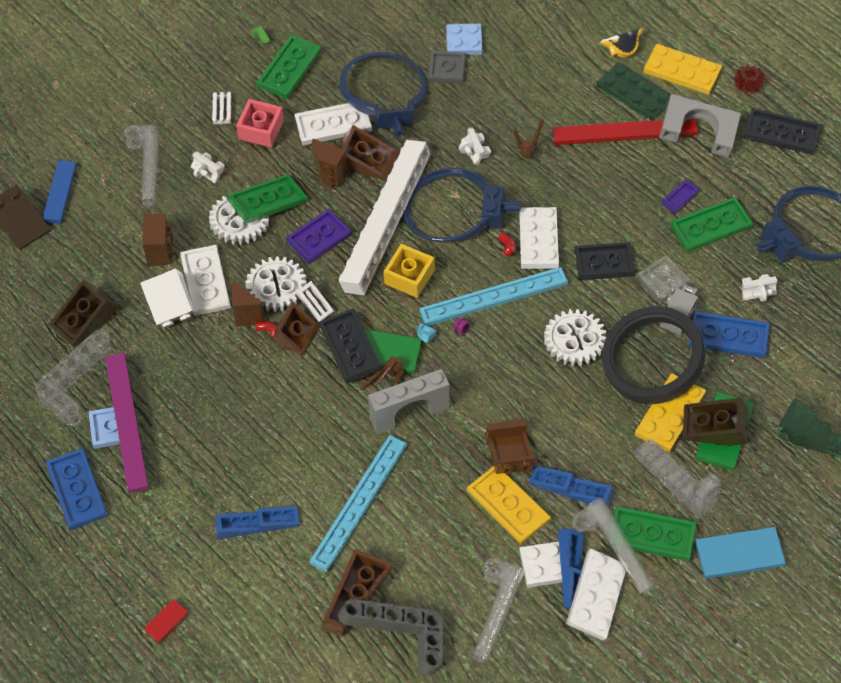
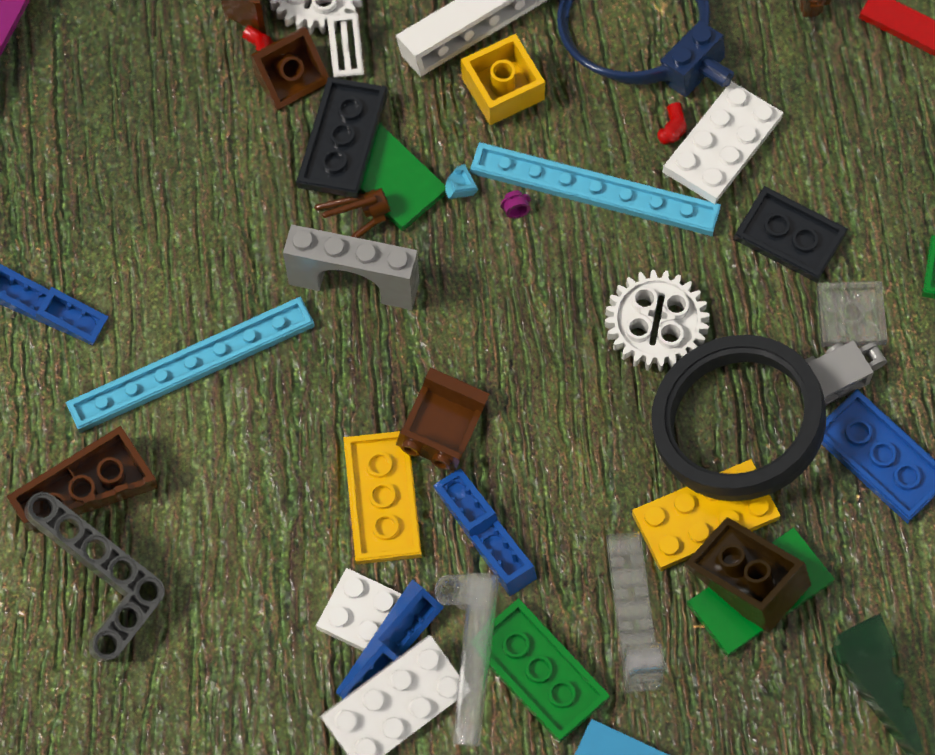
camera: 35 degrees right, 10 degrees up
clear axle [472,558,525,664] -> none

